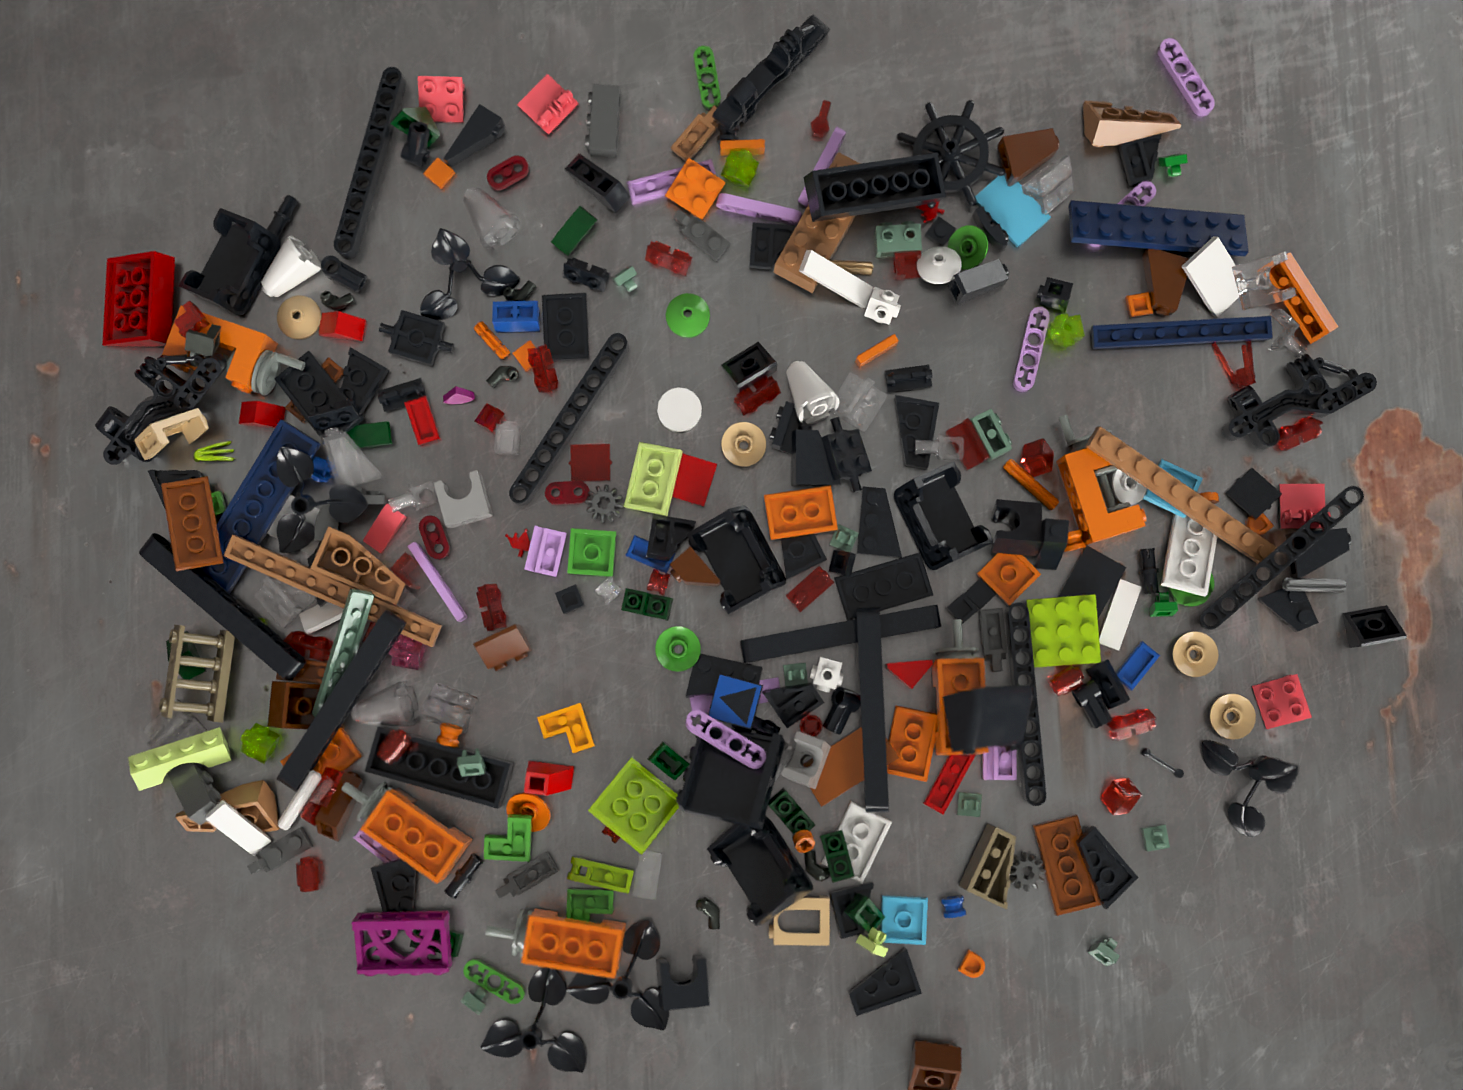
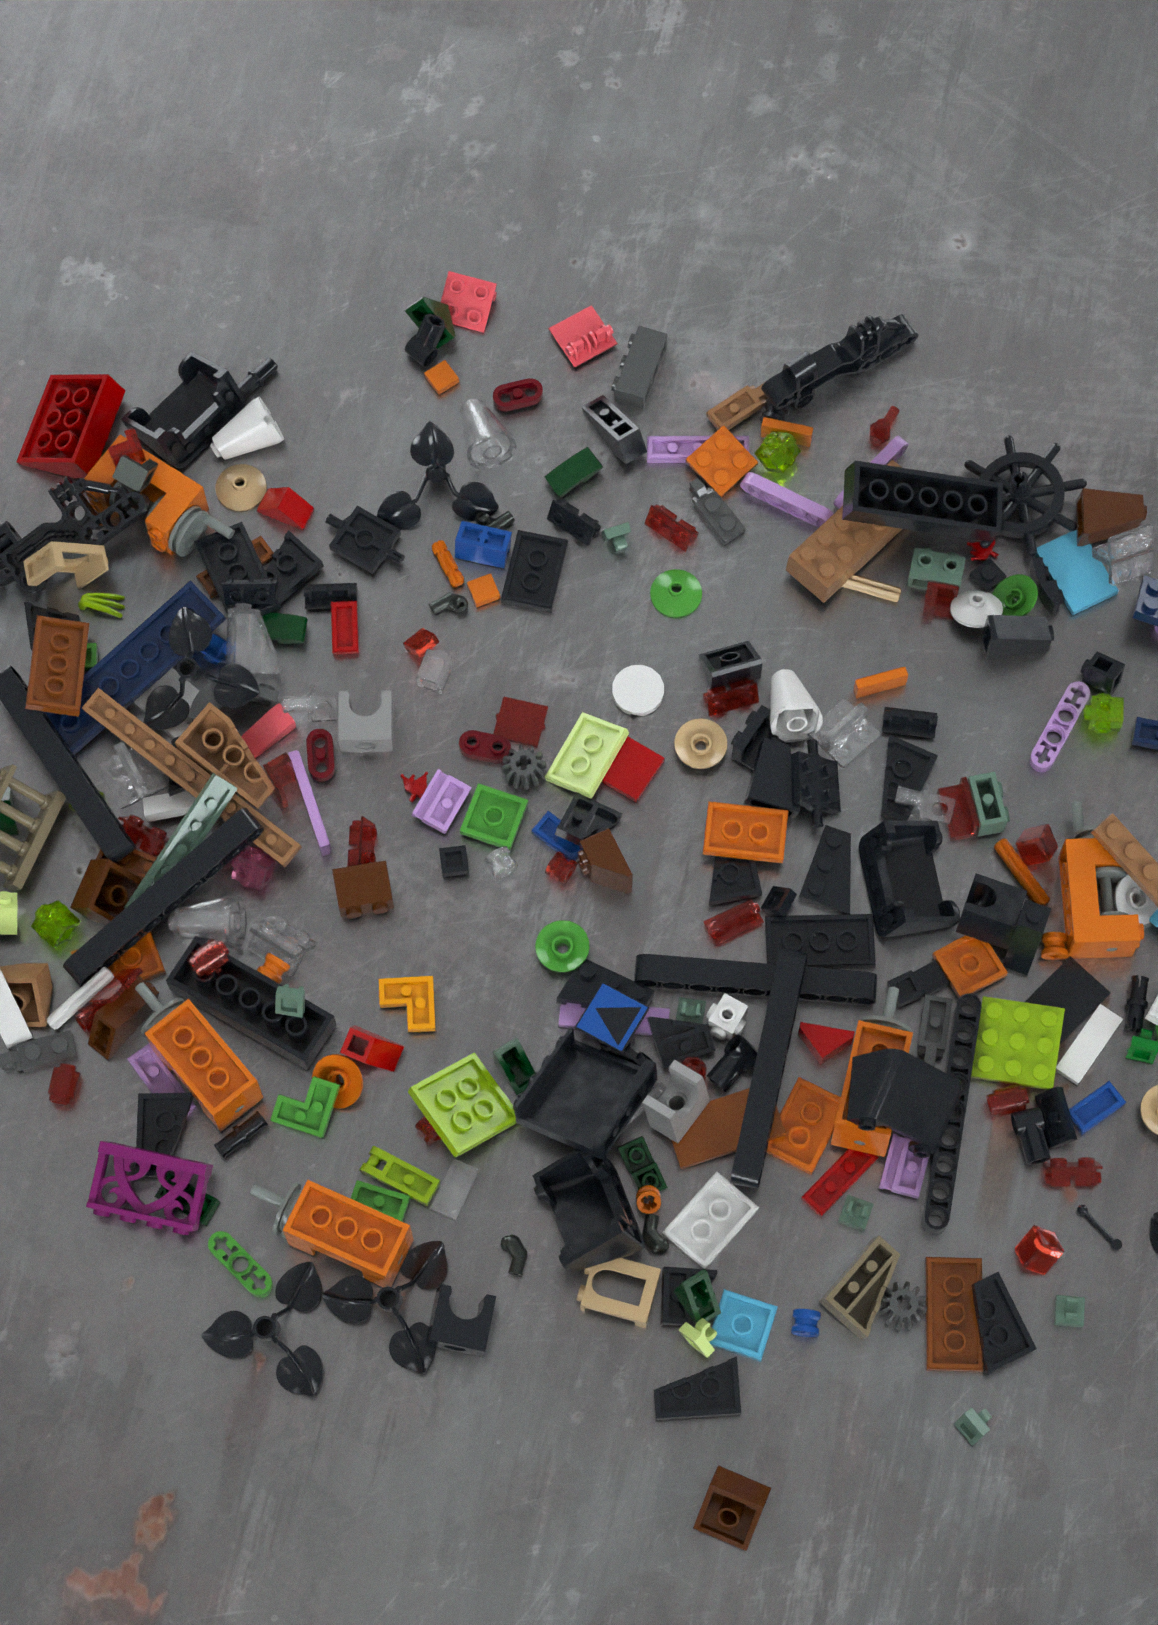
camera: 15 degrees right, 15 degrees down
red slope [238,401,287,429] -> none
pearl dark grey arm [320,291,355,311] -> none
black piece [321,255,367,293] -> none
black beam [333,67,406,260] -> none
black slope [443,104,505,168] -> none
magenta tile [443,386,475,404] -> none
sand green tile [461,987,487,1015] -> none
dark grey hinge [495,852,558,899] -> none
black beam [509,333,629,506] -> none
clear red hinge [527,344,559,392] -> none
dark green slope [621,588,673,620] -> none
lavender beam [685,710,766,769] -> none
black windscreen [686,505,786,614] -> none
bright green beam [694,46,721,111] -> none
black wing [749,222,795,270] -> none
white tile [799,250,874,308] -> none
dark green slope [820,830,855,883] -> none
sand green tile [829,524,859,552] -> none
white brick [864,287,901,324] -> none
orange tile [957,949,985,978] -> none

